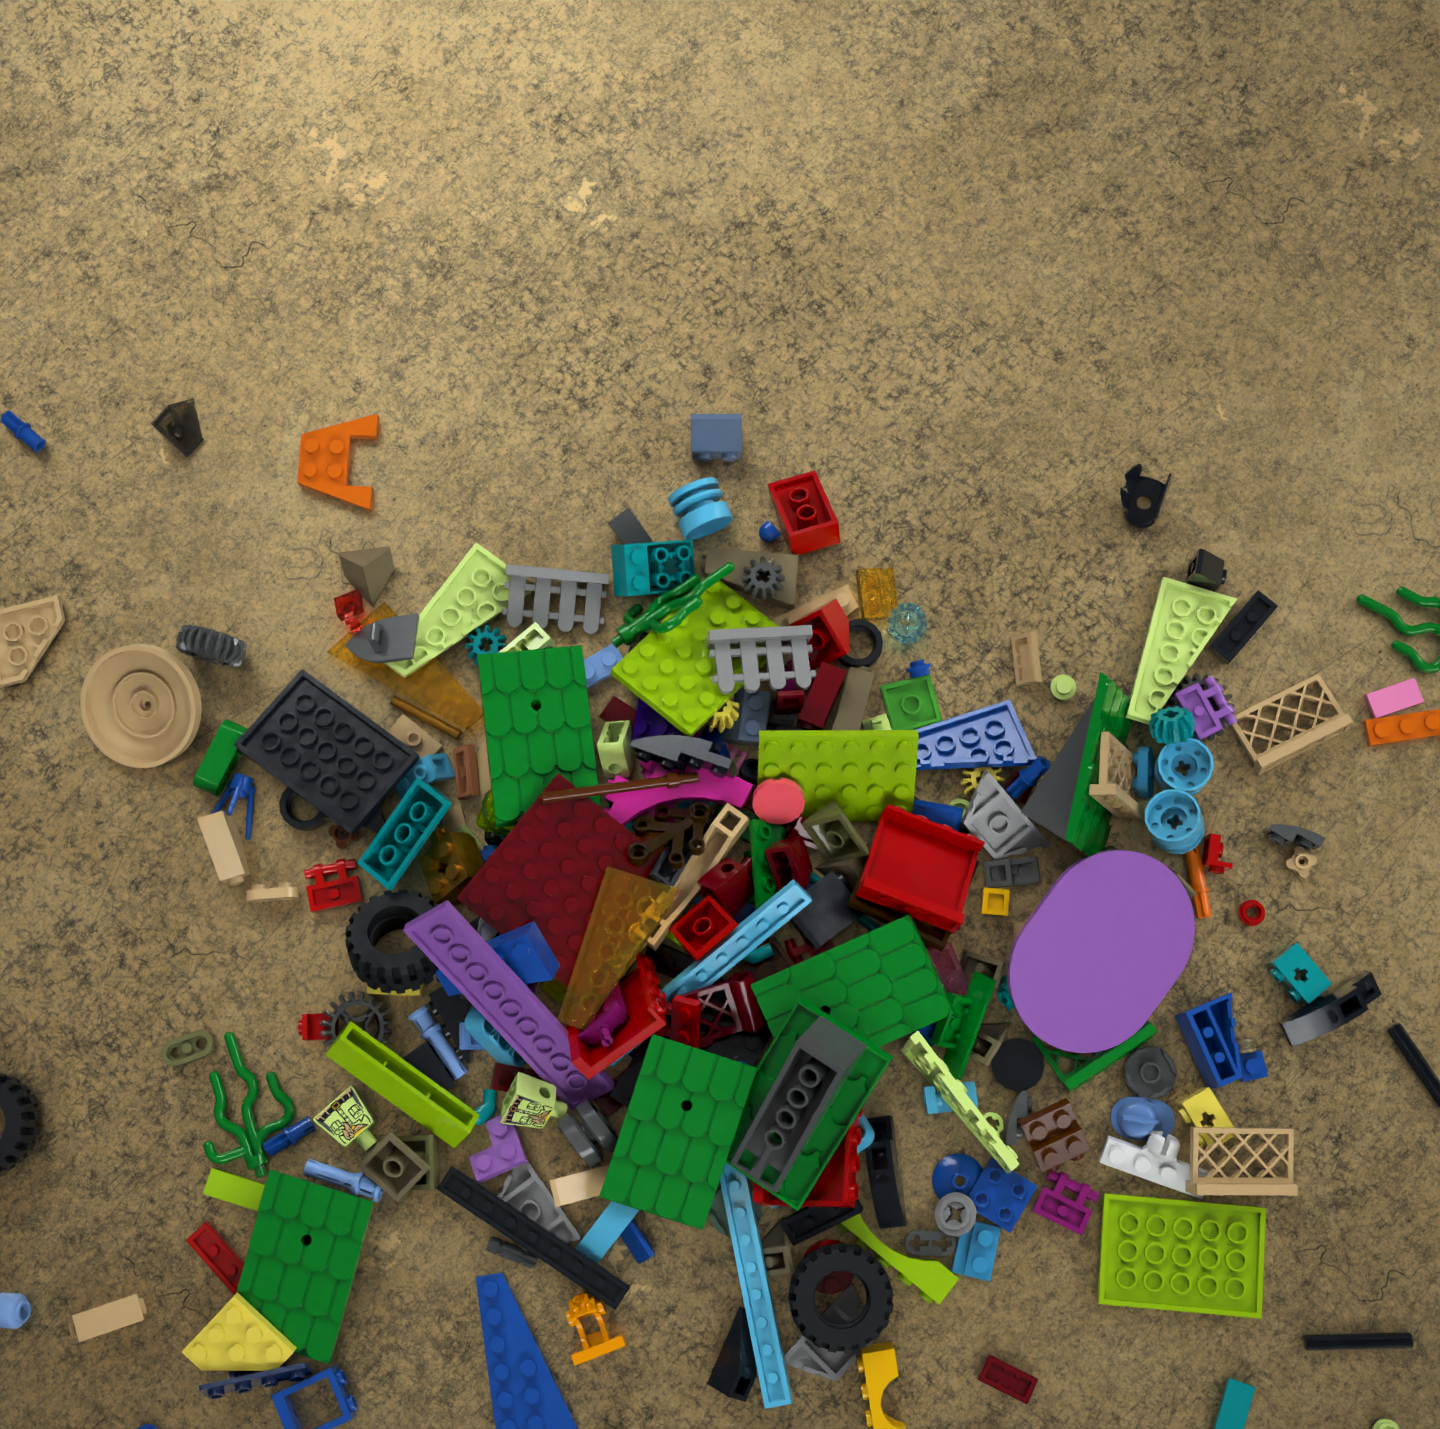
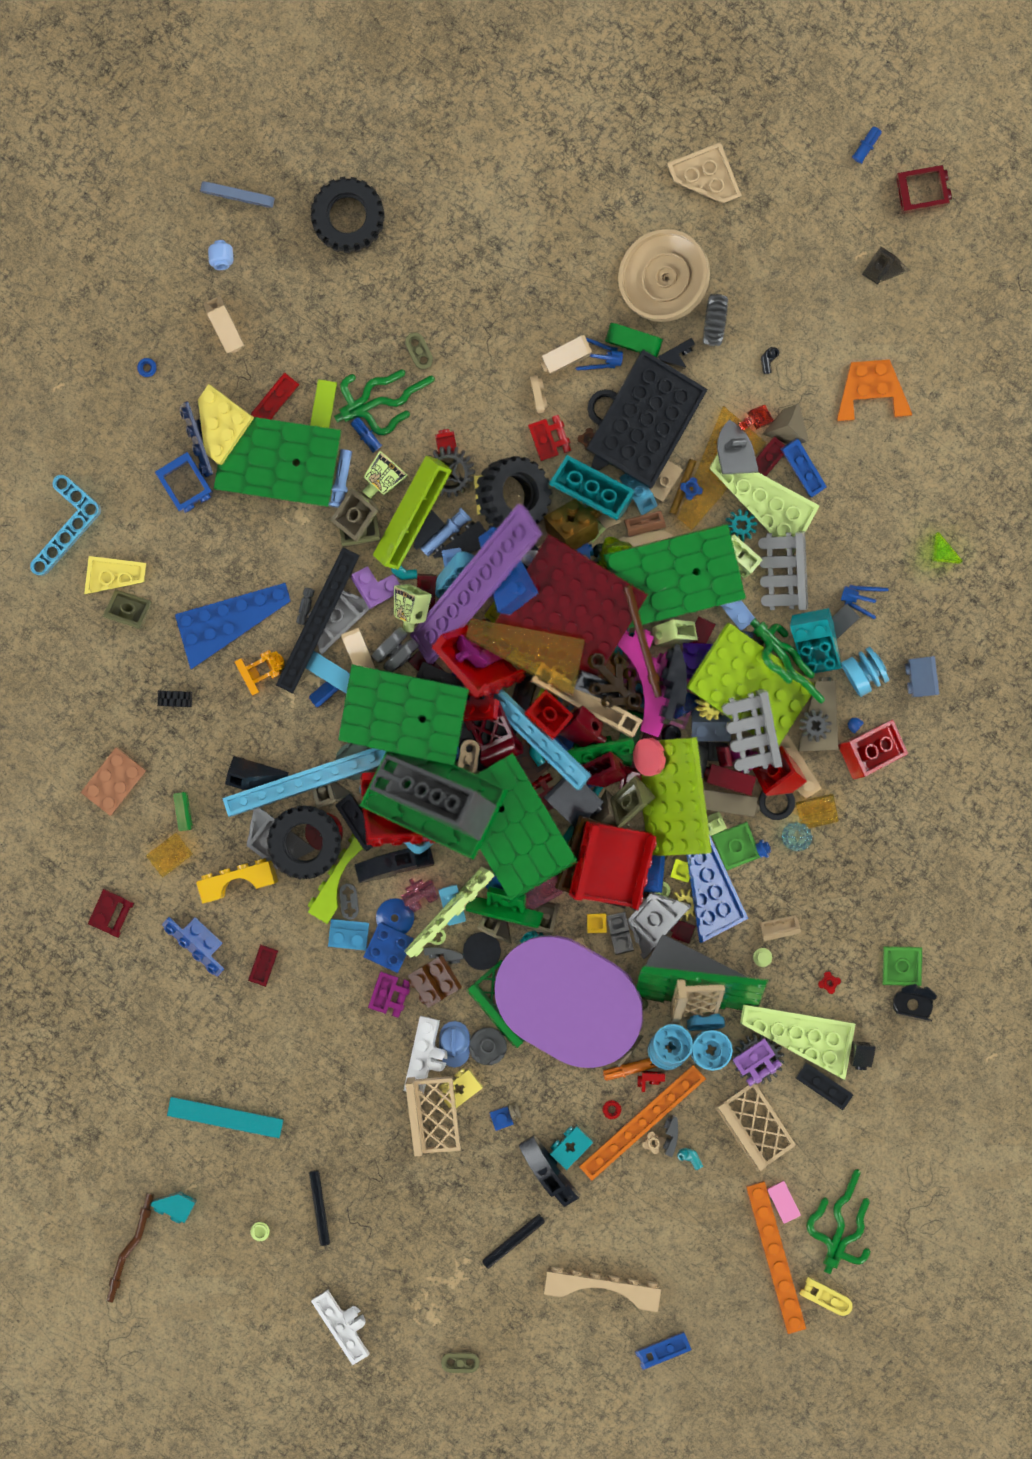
camera: 85 degrees right, 10 degrees up
light grey gear [935,1192,978,1237] -> none
blue axle [1006,756,1051,799] -> none
lime plate [1097,1193,1266,1319] -> none
teal gear [1149,706,1195,745] -> none
blue wedge [1174,992,1242,1089] -> none
none -> clear pink hips [401,878,438,912]
none -> tan plate [457,739,480,774]
none -> orange plate [579,1064,706,1181]
none -> black slope [658,338,695,369]
none -> neon yellow plate [670,858,690,883]
none -> teal arm [677,1148,703,1170]
none -> blue plate [680,477,703,500]
none -> dark red plate [756,436,785,476]
none -> black arm [760,347,779,375]
none -> blue plate [781,438,827,498]
none -> red plate [818,971,841,994]
none -> blue plant [841,584,889,619]
none -> bright green tile [882,946,922,986]
none -> dark red window [895,165,952,214]
none -> clear neon green slope [931,532,963,564]

